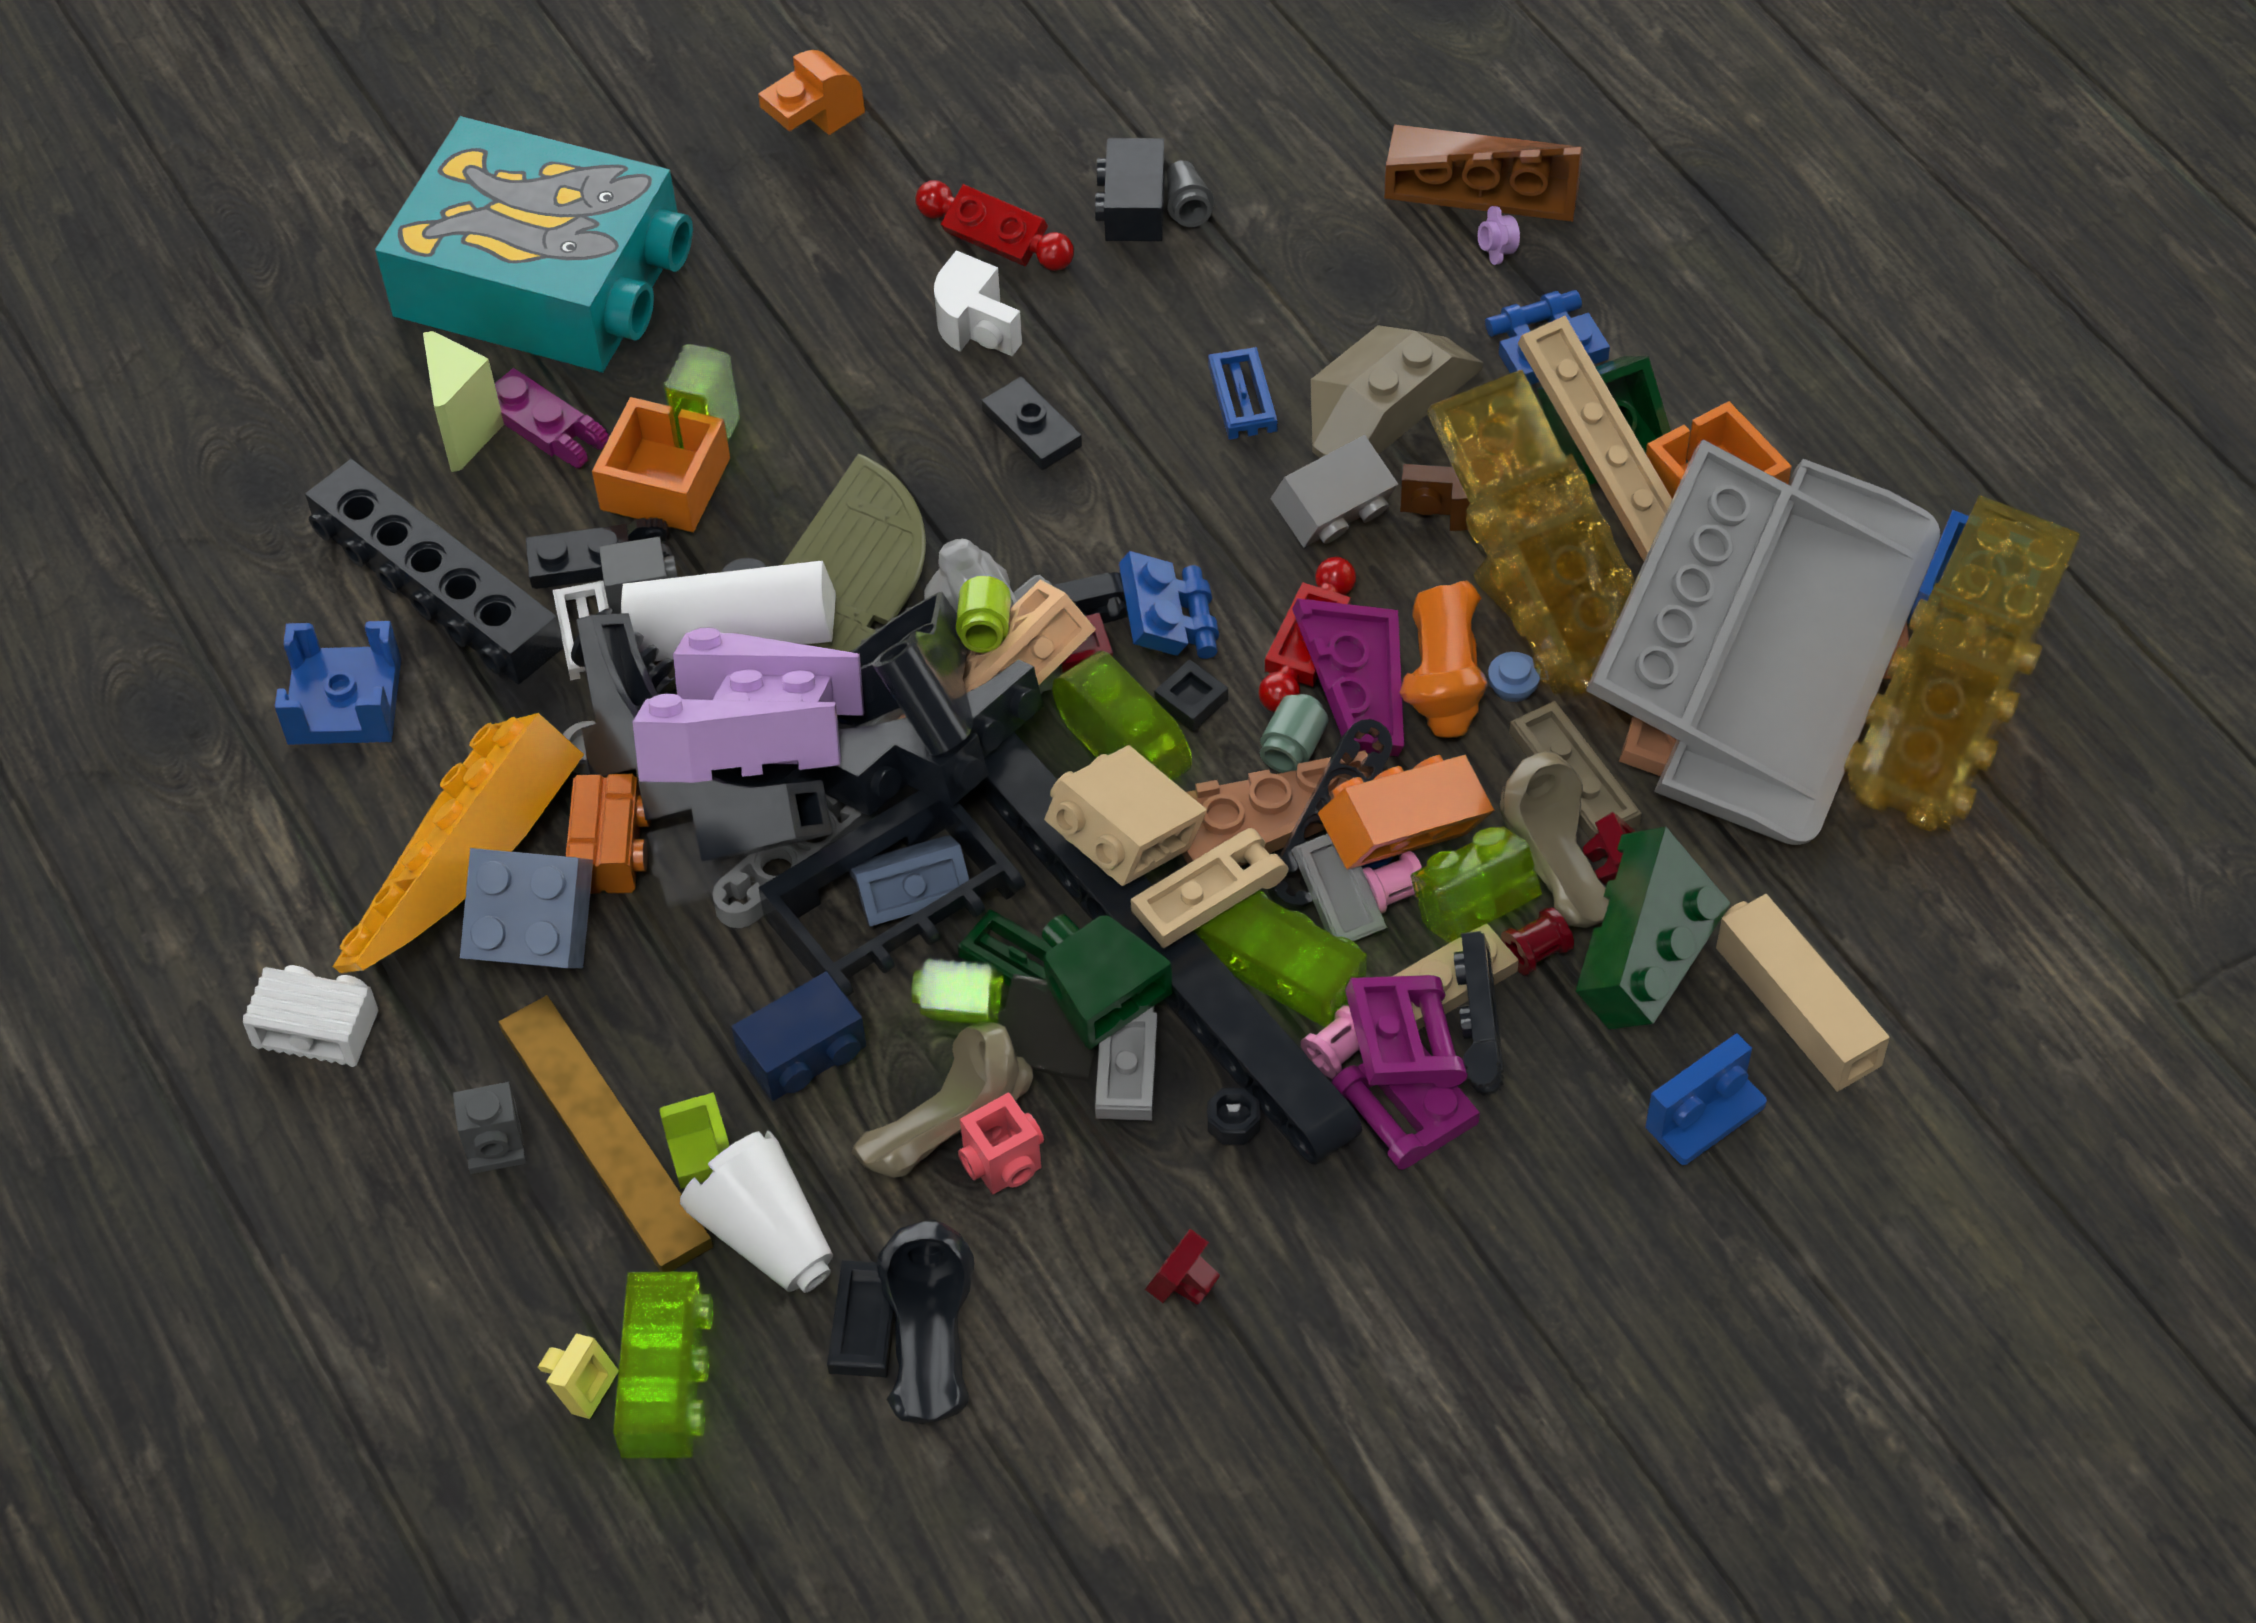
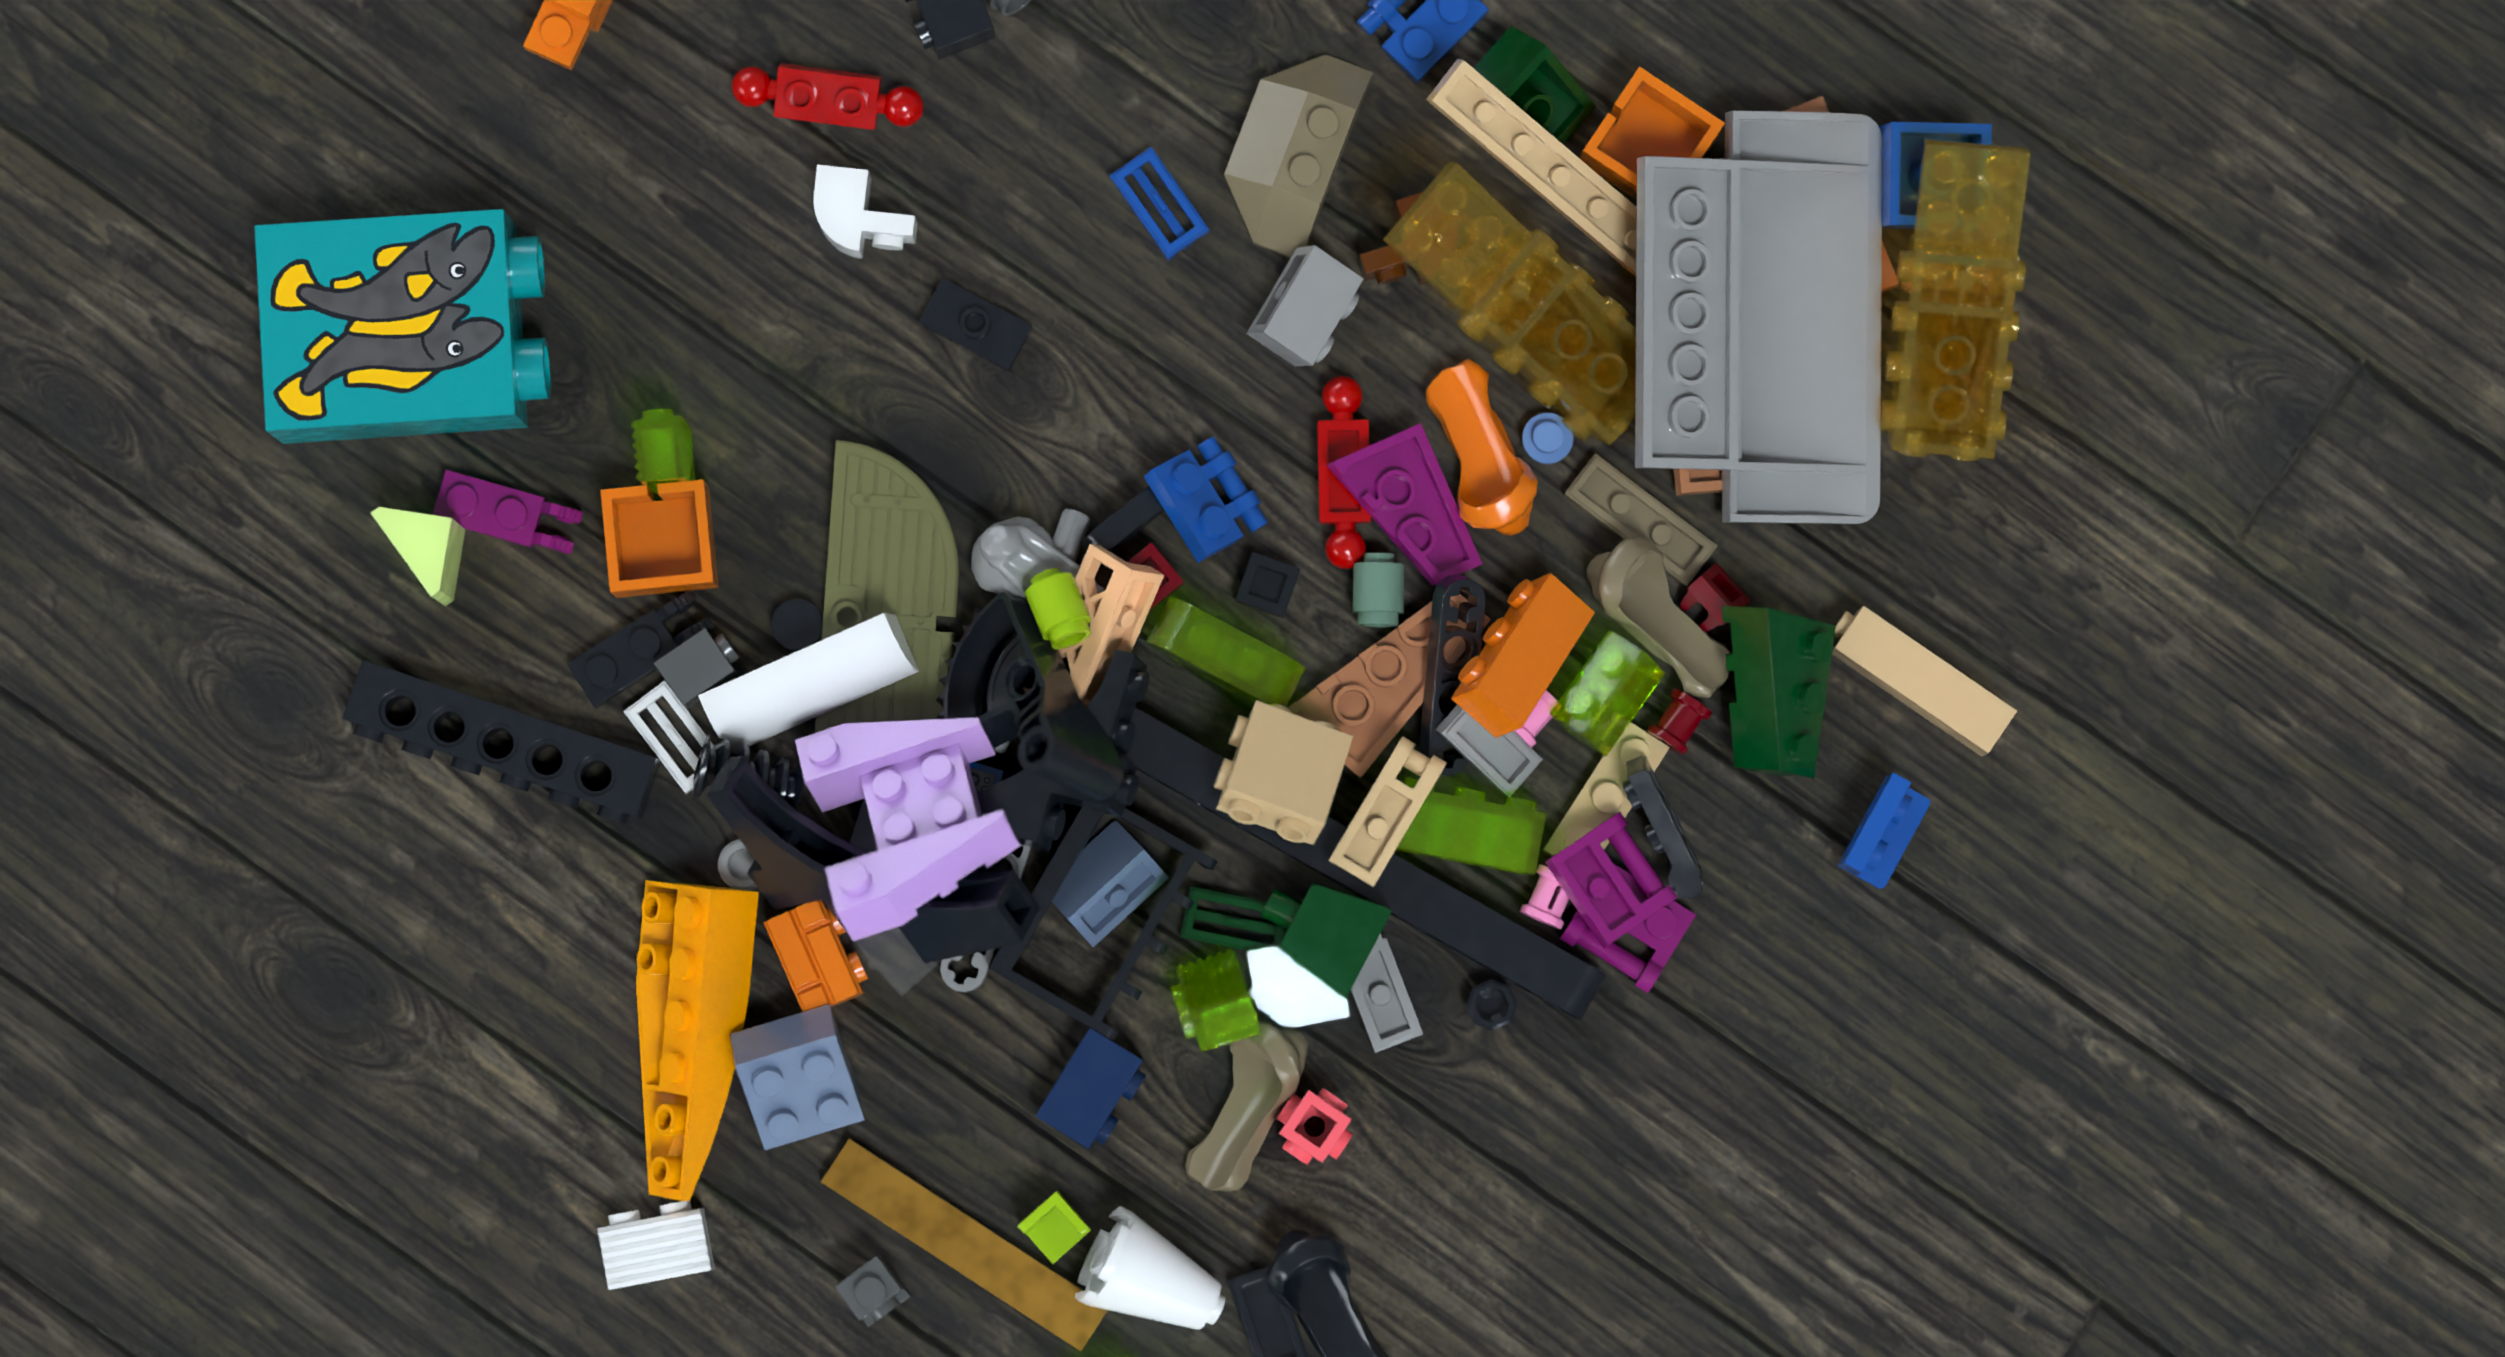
camera: 30 degrees left, 30 degrees up
blue panel [275,621,401,745] -> none
dark red tile [1145,1229,1220,1305] -> none

